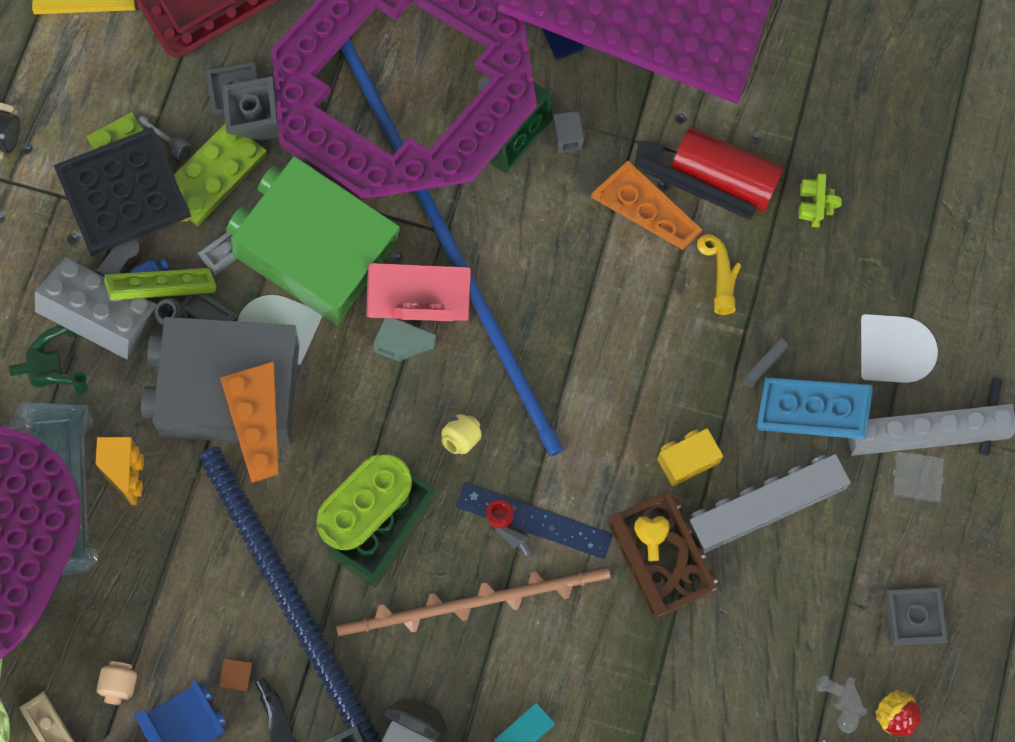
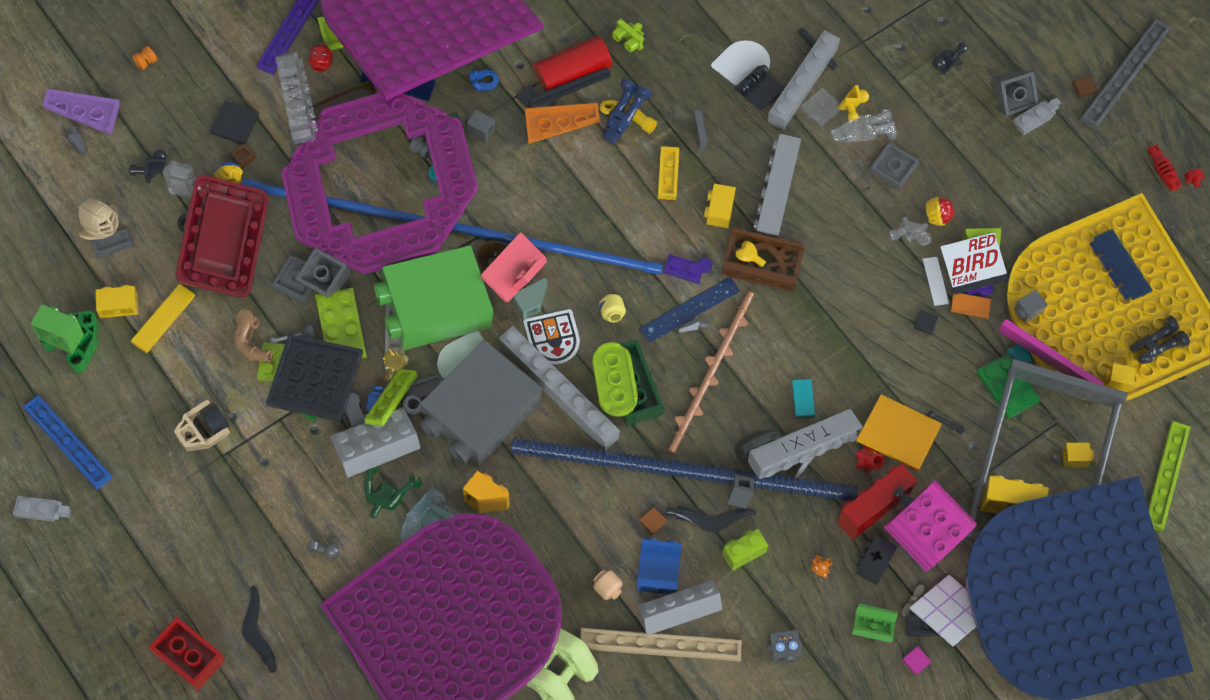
camera: 50 degrees left, 5 degrees down
orange wing [220,361,279,483] -> none
red tile [486,500,514,528] -> none
dark azure tile [757,377,873,439] -> none
none -> medium nougat piece [234,309,273,363]
none -> clear yellow rock [384,350,409,381]
none -> blue piece [470,70,499,92]
none -> dark brown piece [476,241,507,271]
none -> light grey brick [499,326,620,451]
none -> sticker [524,309,580,364]
none -> dark blue piece [602,78,652,144]
none -> yellow plate [658,146,679,200]
none -> dark purple hinge [663,254,712,284]
none -> black hinge [734,64,785,111]
none -> clear piece [831,108,897,143]
none -> yellow piece [838,85,869,122]

